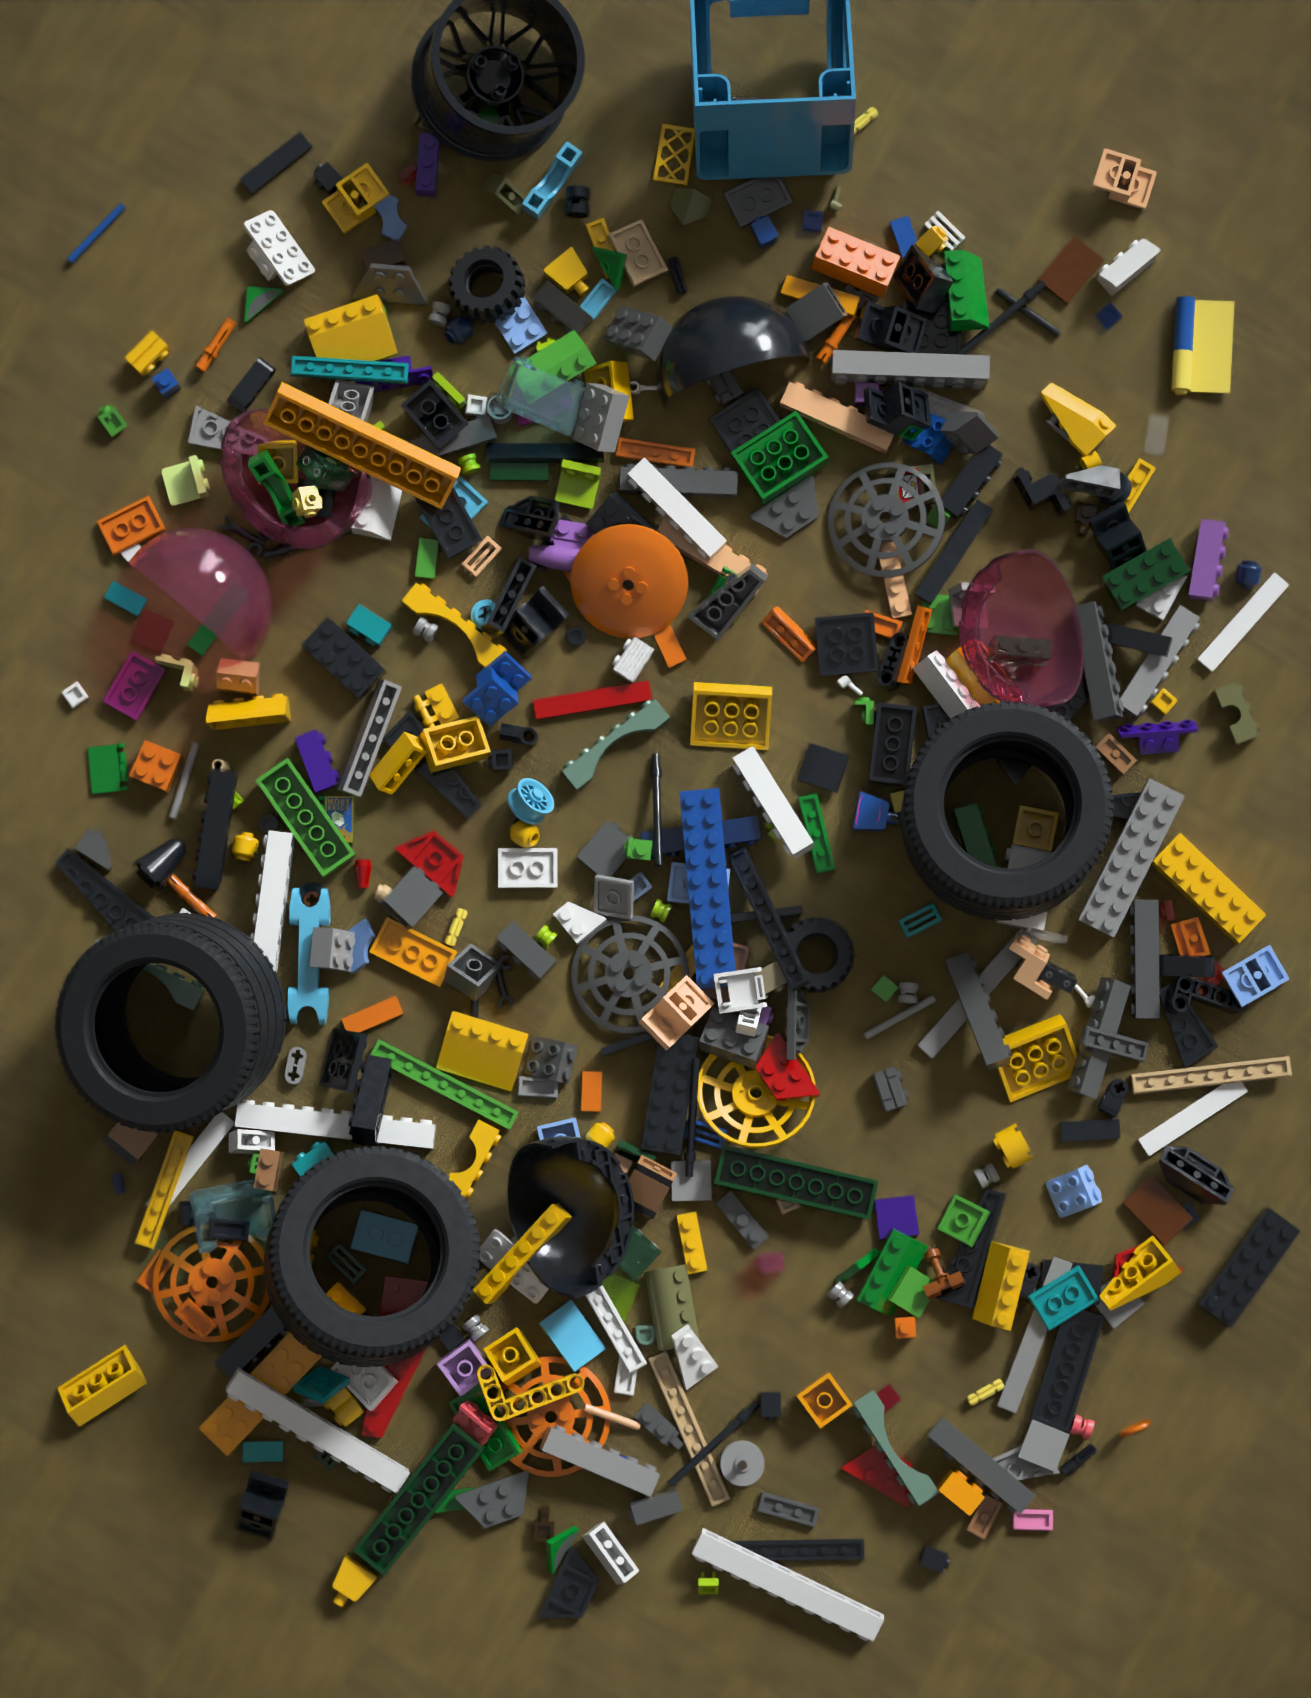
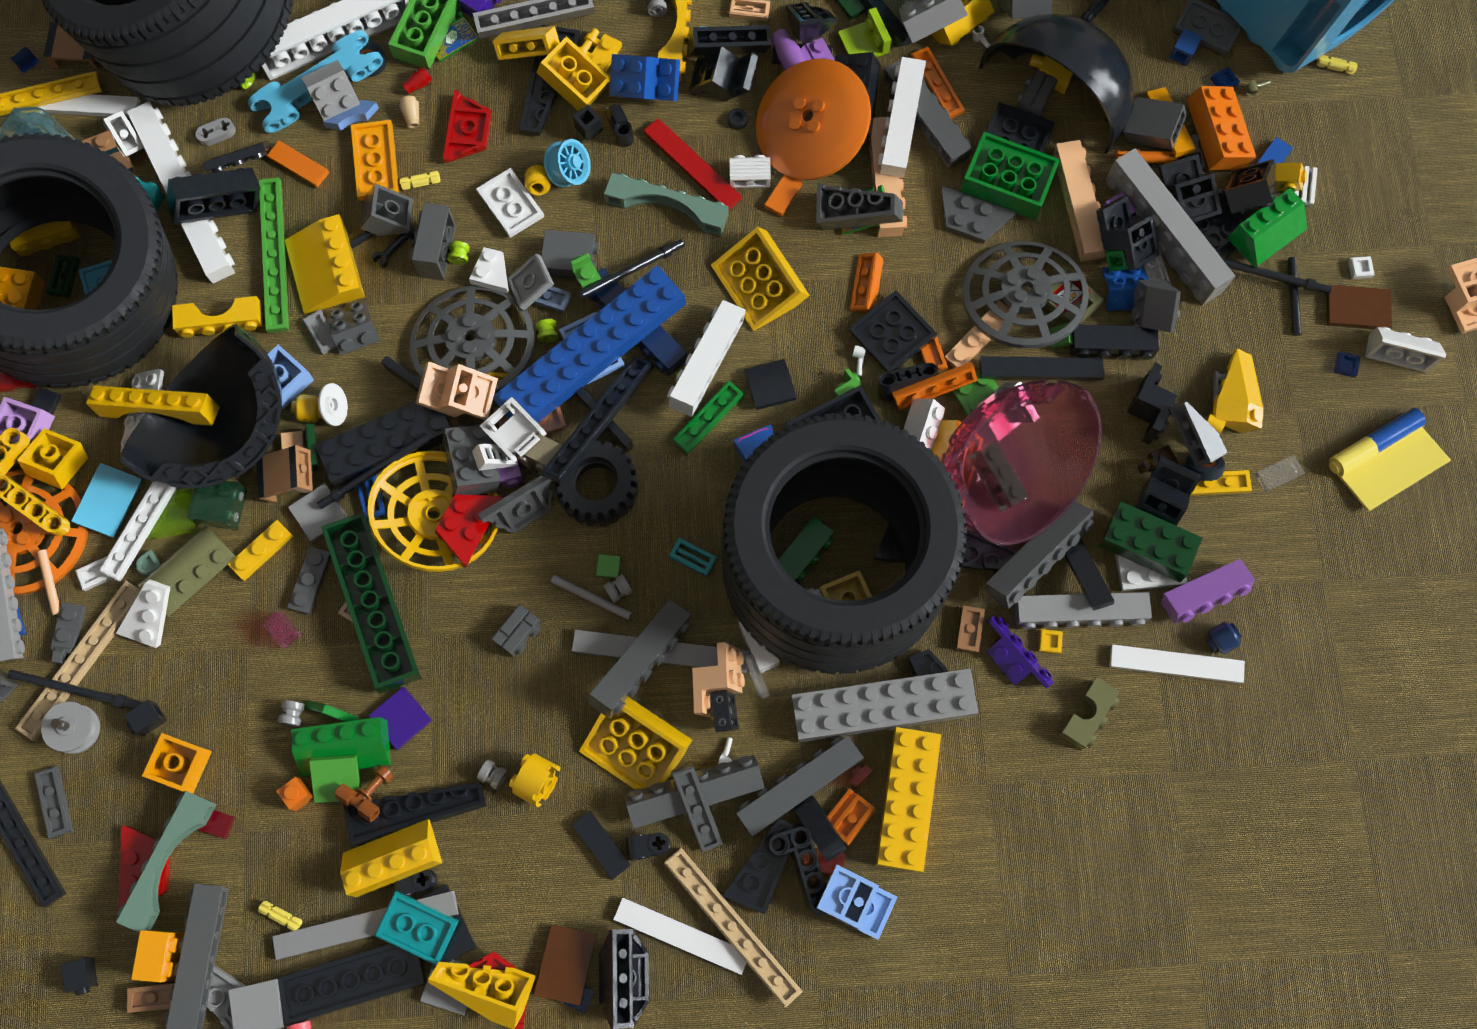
camera: 55 degrees right, 10 degrees down
dark grey brick [379,866,442,930] -> none
light grey wheel [461,1314,489,1342] -> none
orange tile [581,1071,602,1112] -> none
bright green tile [937,1194,990,1247] -> none
light blue bracket [1046,1165,1102,1218] -> none
none -> white dish [318,383,348,426]
none -> white tile [1348,256,1375,279]

